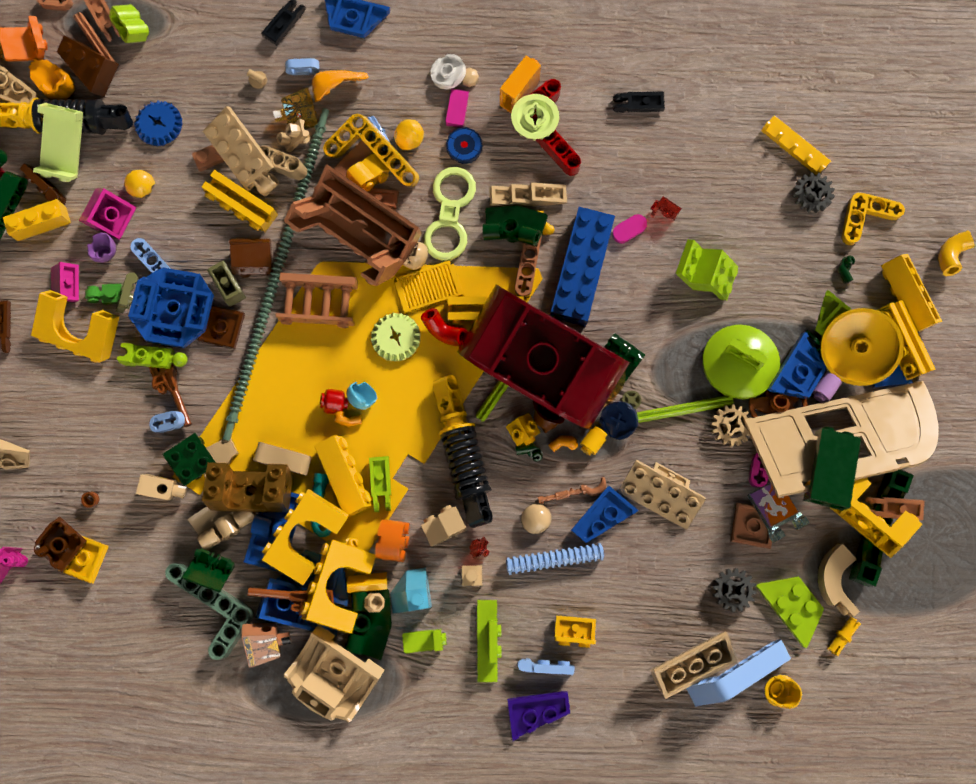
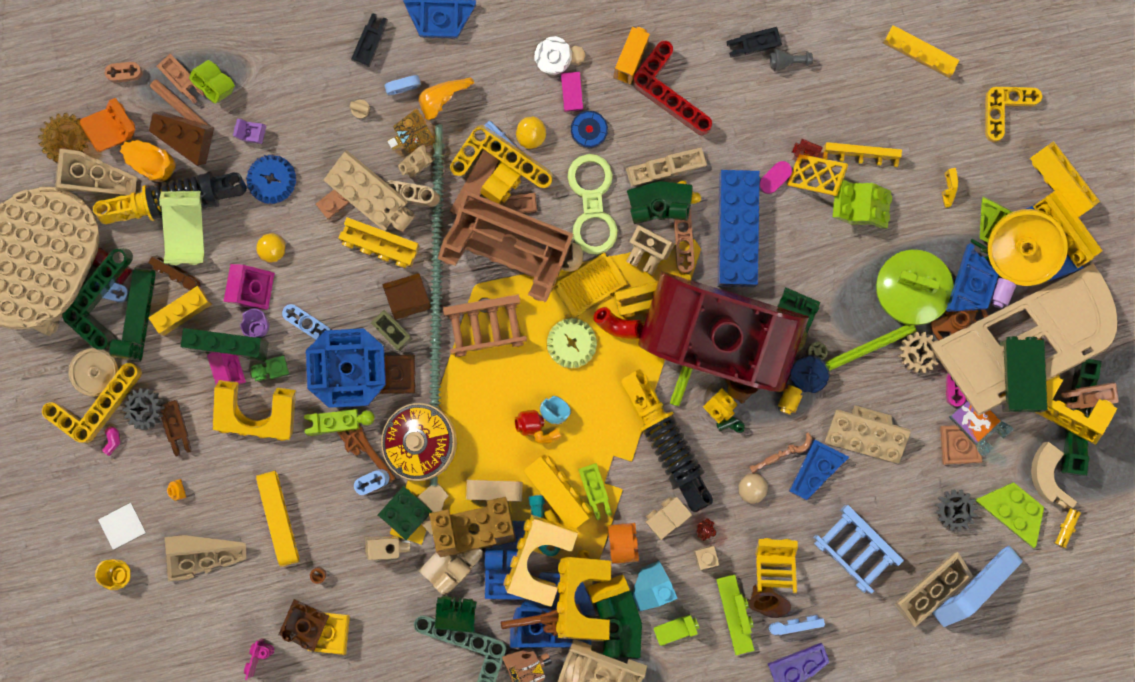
camera: 20 degrees left, 5 degrees up
olive plate [115,272,138,314] -> none
tan tile [364,593,384,612] -> none
light blue piece [506,543,604,575] -> none
yellowish green gear [511,94,559,141] -> none
light orange arm [548,435,578,452] -> none
yellow bracket [554,615,596,648] -> none
yellow hair [765,675,802,709] -> none
dark grey gear [793,172,835,213] -> none
dark green arm [838,255,855,284] -> none
yellow cylinder [938,230,975,276] -> none
none -> dark green arch [180,328,269,361]
none -> medium lavender bracket [233,119,266,144]
none -> yellow beam [256,470,300,567]
none -> dish [381,403,457,481]
none -> tan brick [626,225,675,275]
none -> reddish brown piece [748,584,791,618]
none -> yellow plate [755,538,798,594]
none -> dark grey piece [770,49,813,72]
none -> yellow window [787,154,848,196]
none -> light blue fence [813,505,904,594]
none -> yellow hinge [822,142,902,167]
none -> yellow slope [941,168,958,208]

